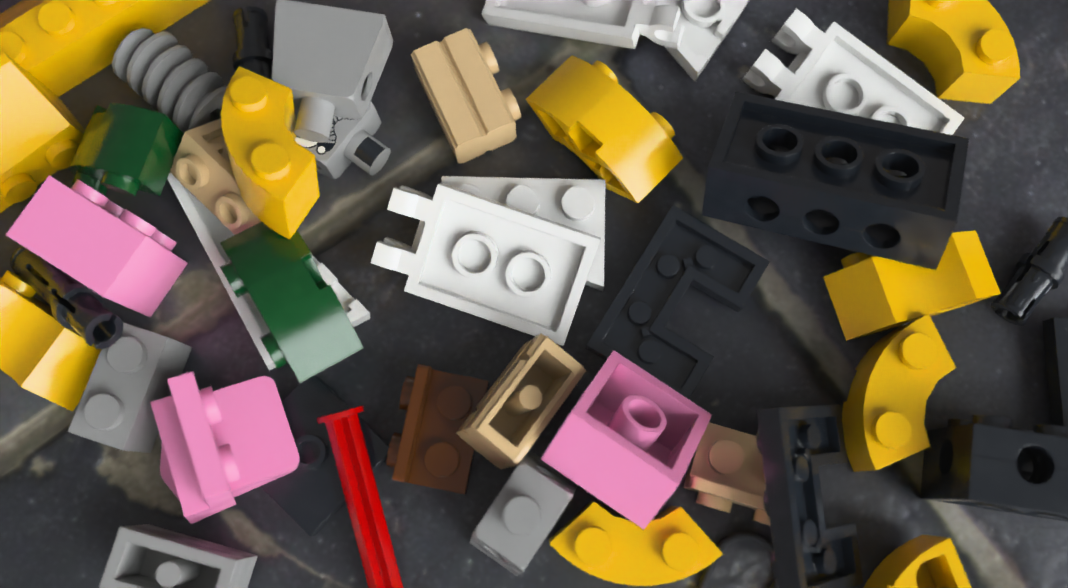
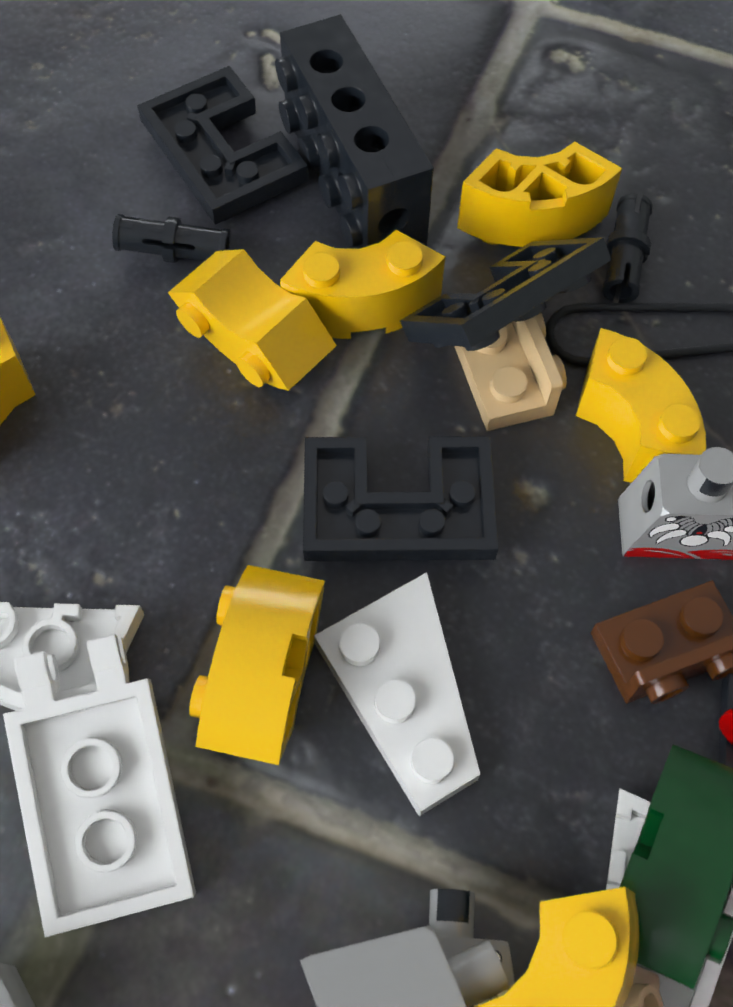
camera: 125 degrees left, 15 degrees down
white tile [371,183,601,346] -> none
tan brick [411,28,522,164] -> none
tan brick [456,333,586,469] -> none
bright pink brick [541,350,712,529] -> none
black brick [702,92,969,270] -> none
white tile [741,8,964,135] -> none

